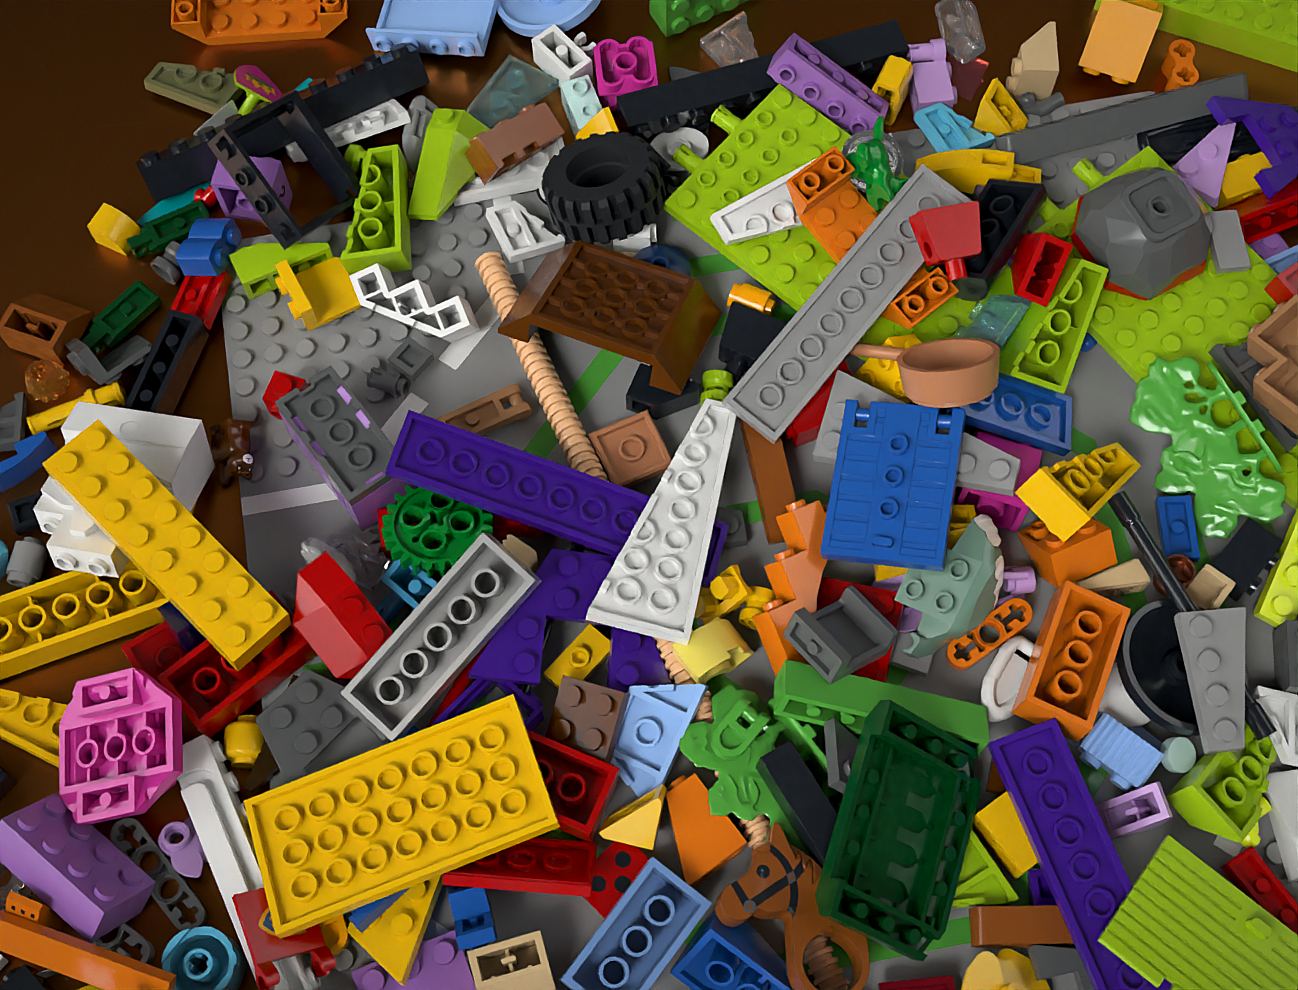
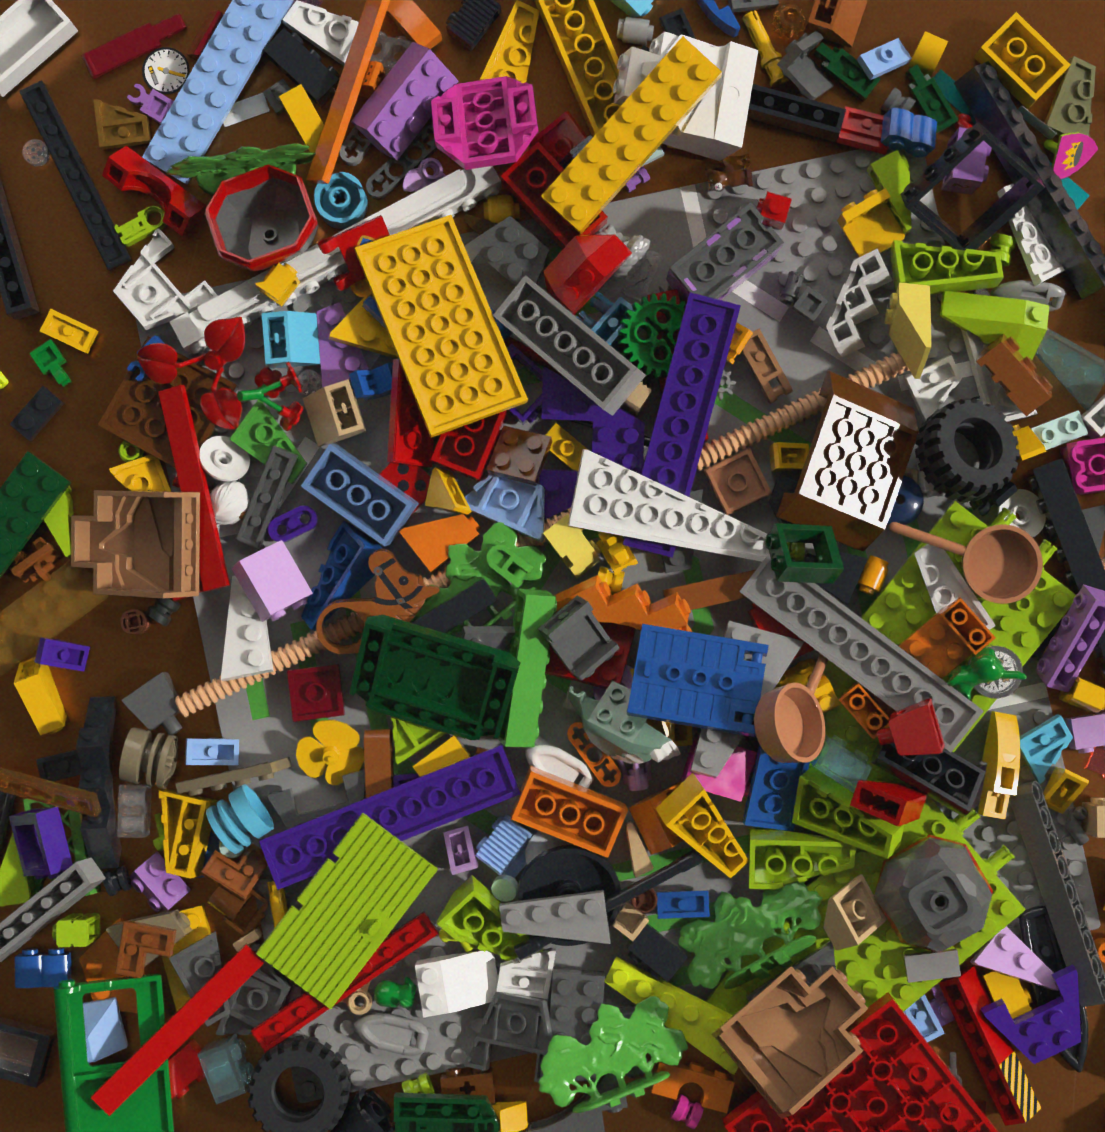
camera: 85 degrees right, 20 degrees up
none -> lime wedge [749,829,856,890]
none -> dark green window [765,523,844,584]
none -> yellow slope [769,442,809,472]
none -> tan slope [823,874,887,951]
none -> light blue plate [857,38,912,80]
none -> light yellow slope [885,283,931,379]
none -> nougat piece [889,522,1043,604]
none -> yellow brick [974,12,1071,109]

